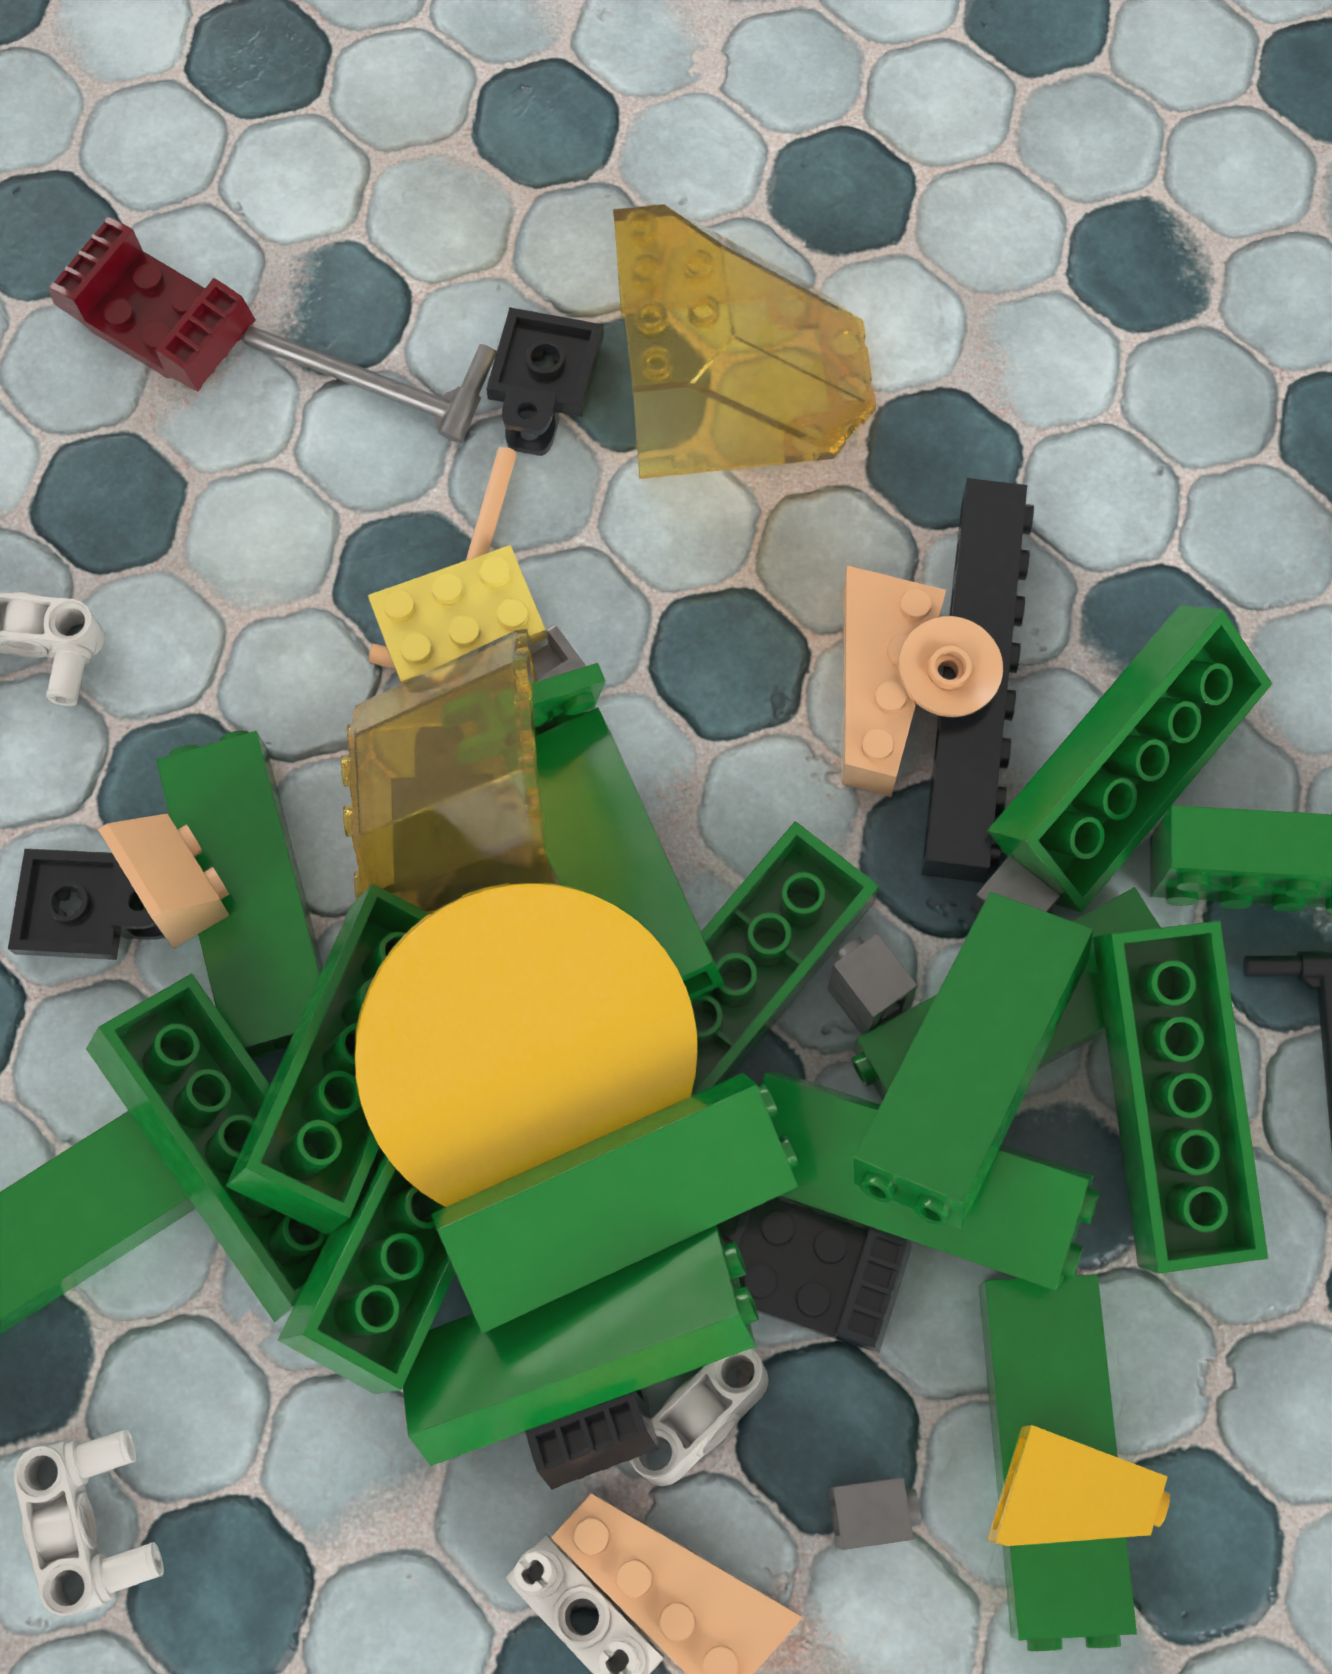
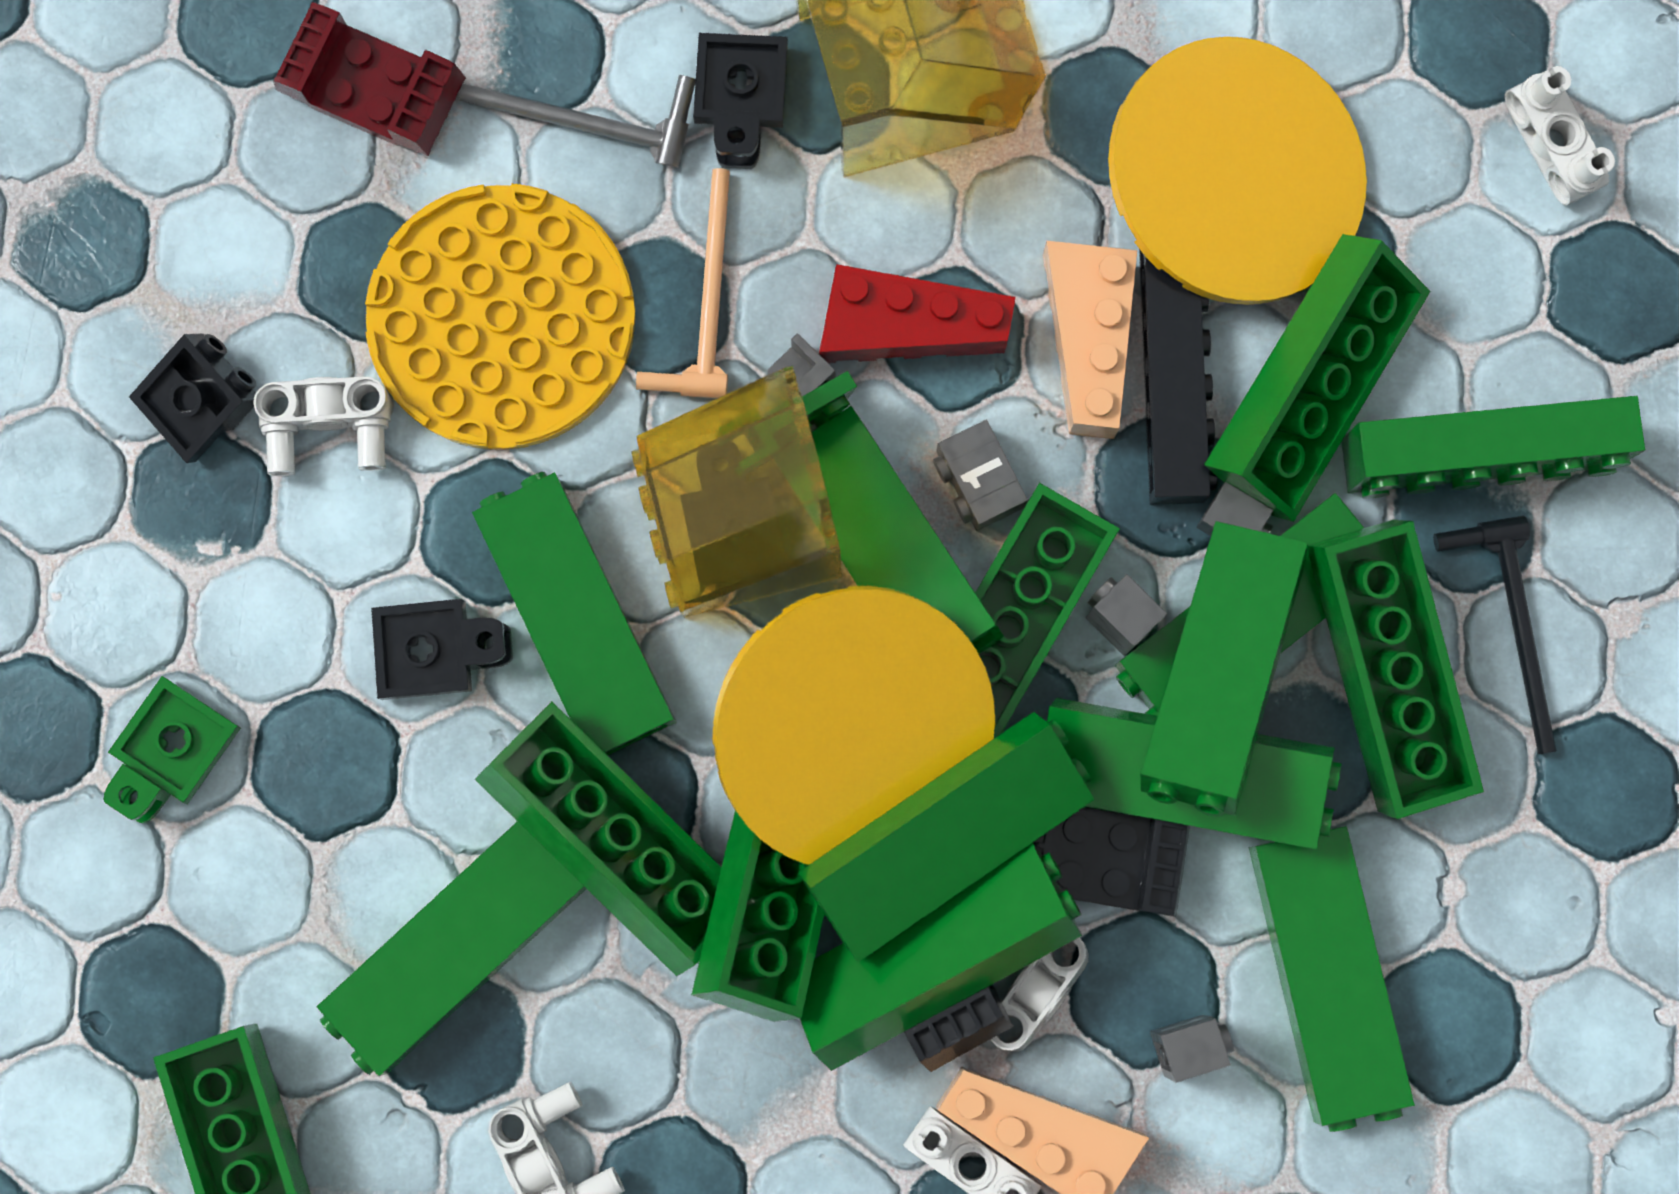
camera: 10 degrees left, 10 degrees up
light nougat slope [98,813,230,949] -> none
green brick [226,883,430,1235] -> none
light yellow plate [368,545,547,690] -> none
light nougat dish [898,616,1003,717] -> none
yellow slope [987,1425,1170,1546] -> none
none -> yellow tile [365,183,635,450]
none -> red wedge [819,264,1016,364]
none -> flat silver brick [933,419,1028,531]
none -> yellow tile [1108,36,1367,305]

